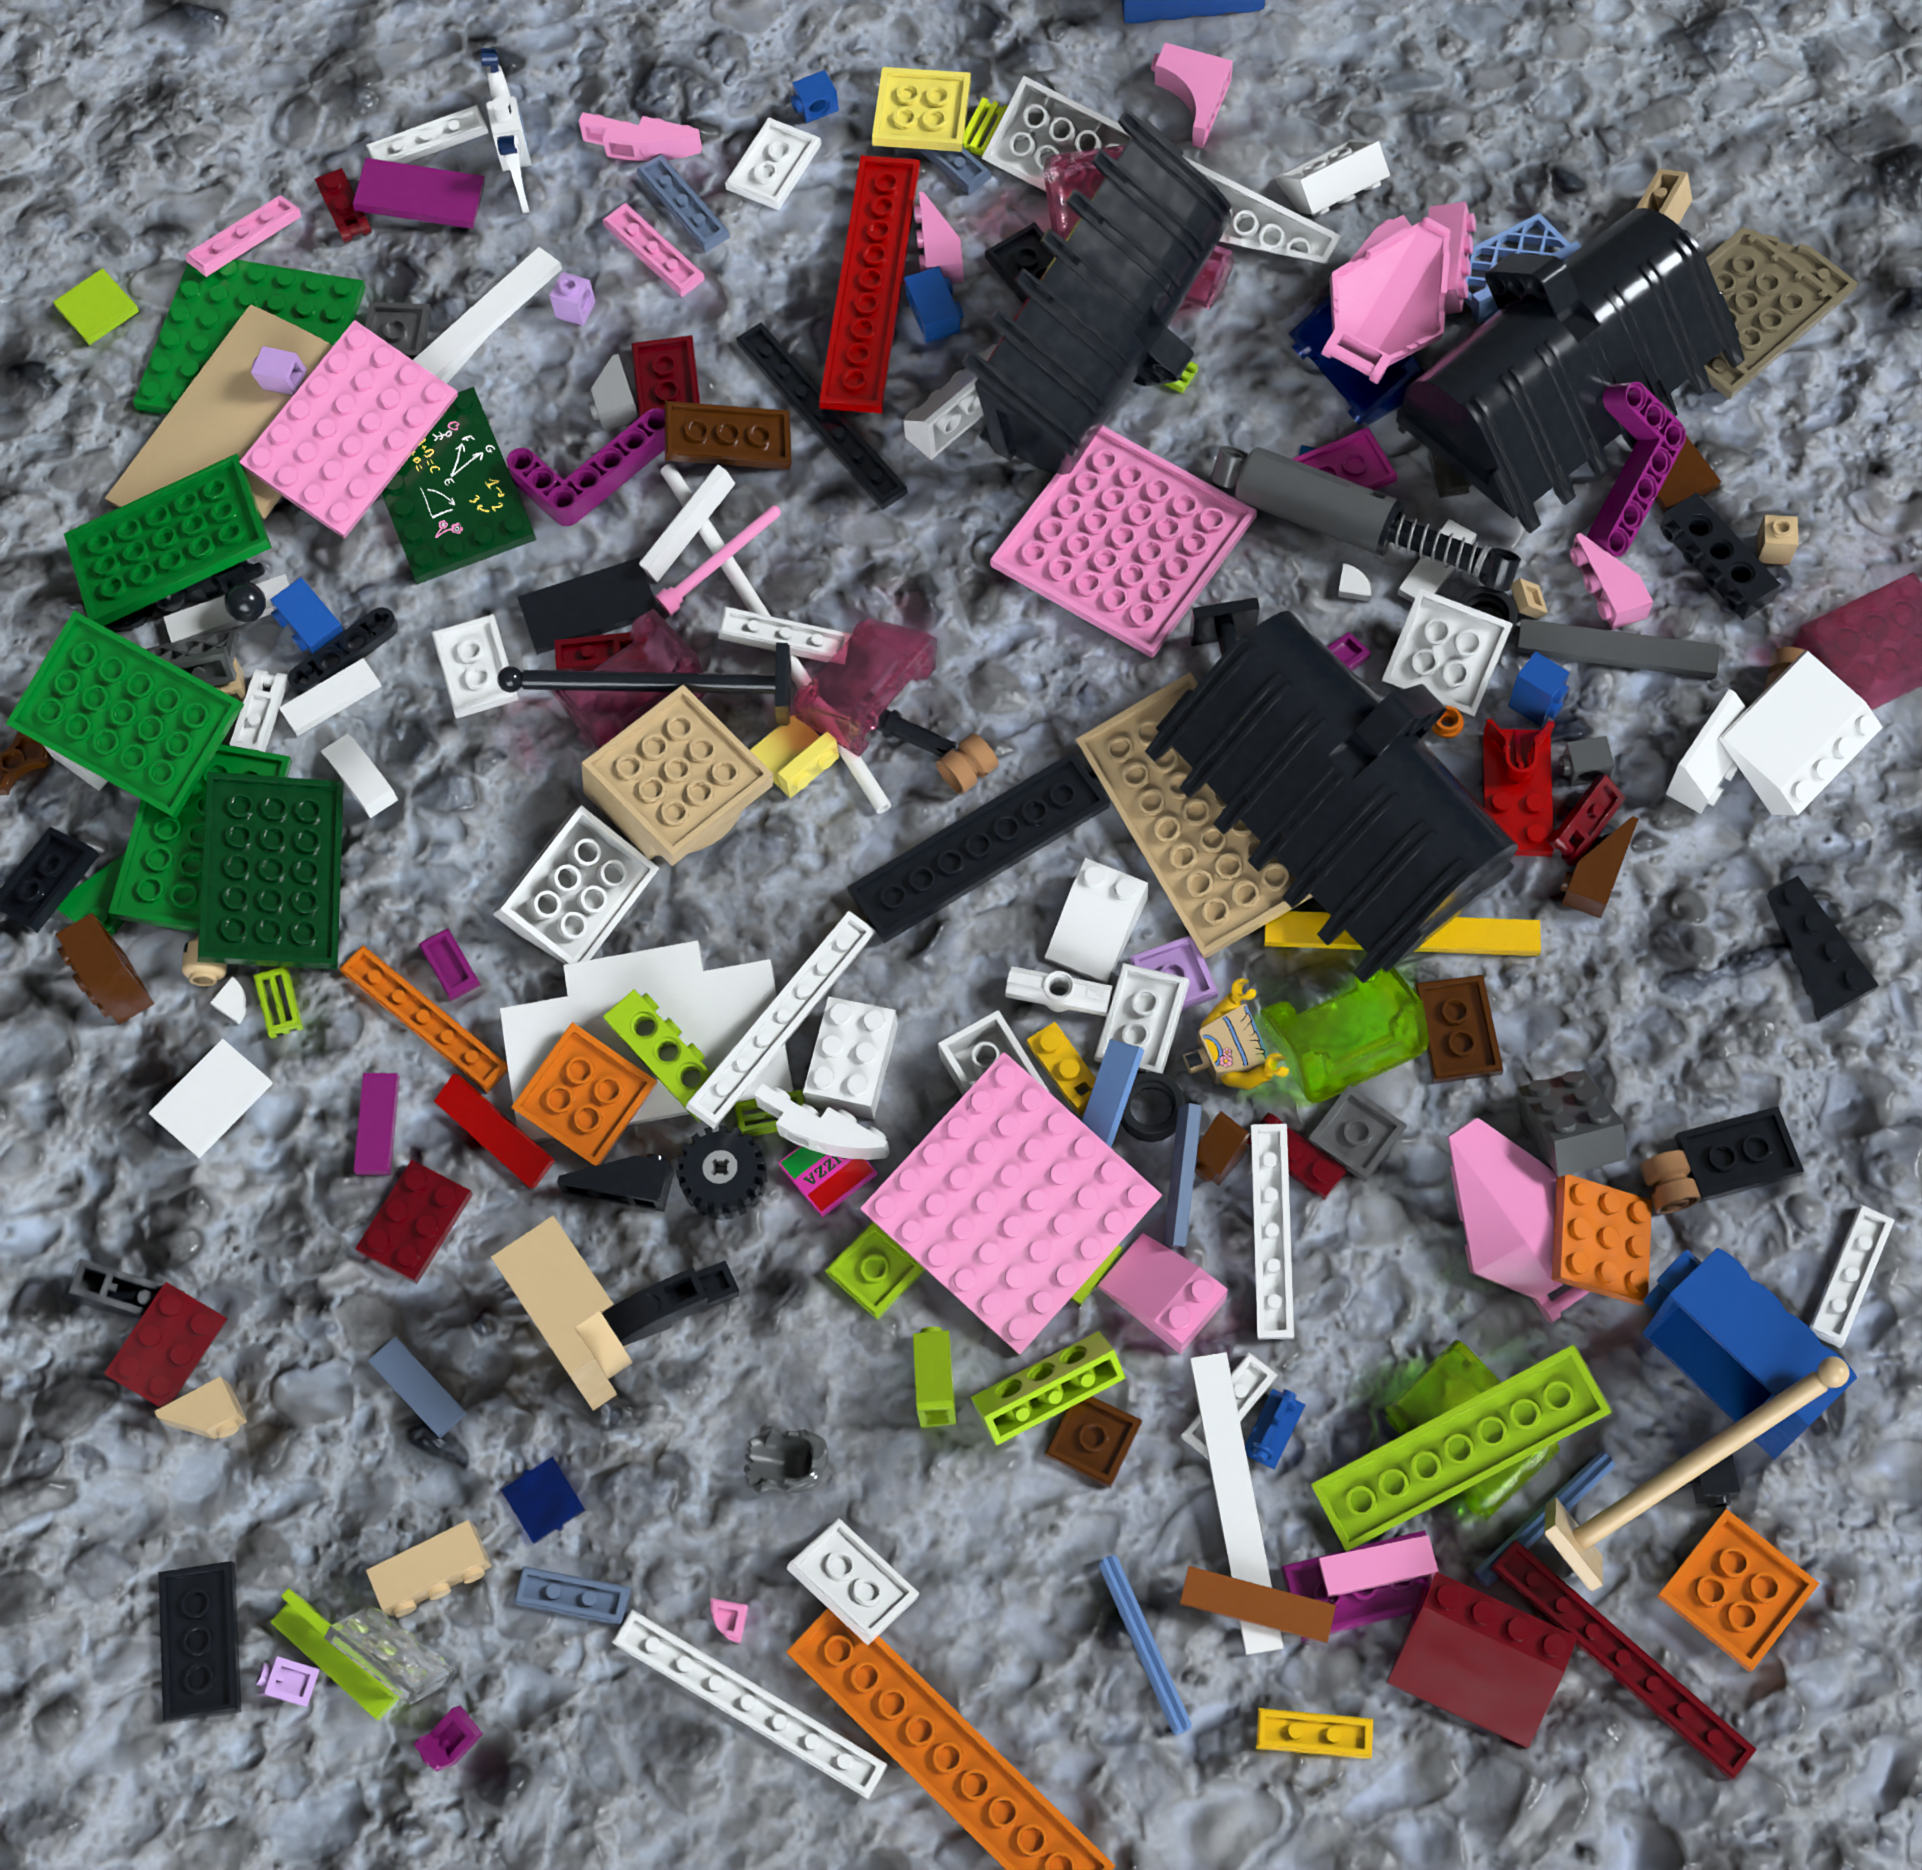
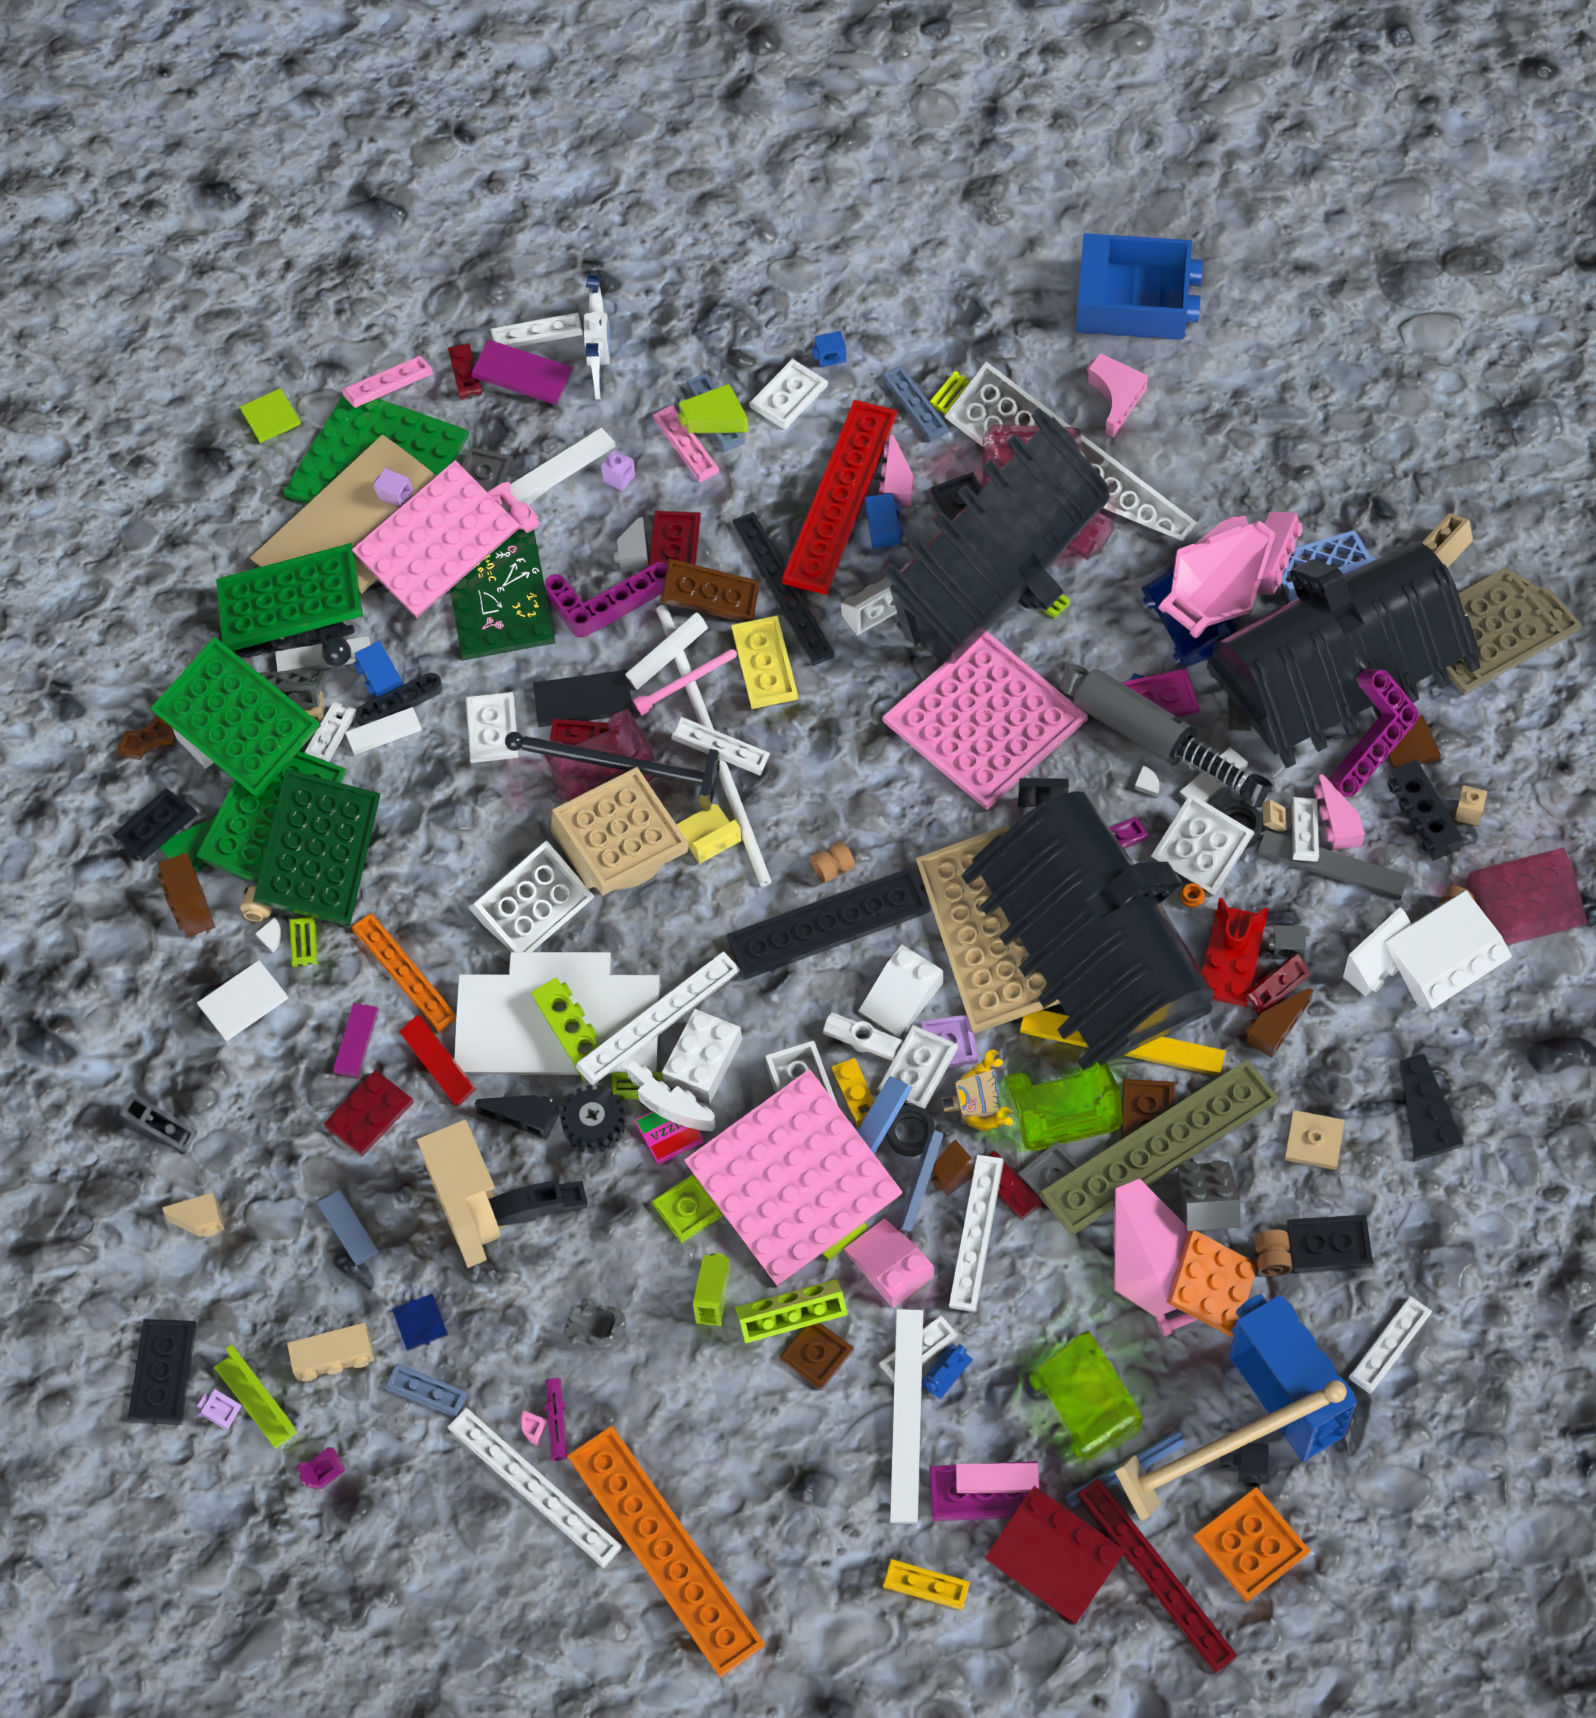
camera: 10 degrees right, 5 degrees down
dark red plate [104,1282,228,1408] -> none
white slope [321,734,398,818] -> none
clear plate [324,1605,455,1705] -> none
magenta tile [418,928,481,1001] -> none
orange plate [511,1022,658,1166] -> none
bright pink slope [579,112,702,161] -> none
white tile [787,1518,919,1645] -> none
clear pink windscreen [794,618,937,757] -> none
black pin [857,698,957,757] -> none
light yellow plate [872,67,971,152] -> none
medium blue axle [1099,1555,1192,1735] -> none
dark orange tile [1179,1566,1336,1644] -> none
white slope [1275,139,1390,217] -> none
lime plate [1311,1344,1613,1552] -> none
blue brick [1508,651,1570,727] -> none
none -> bright pink piece [487,482,540,533]
none -> magenta pin [544,1378,567,1461]
none -> lime slope [677,384,748,433]
none -> light yellow plate [731,616,798,709]
none -> olive plate [1040,1059,1279,1236]
none -> tan plate [1285,1110,1345,1170]
none -> white tile [1291,797,1319,862]

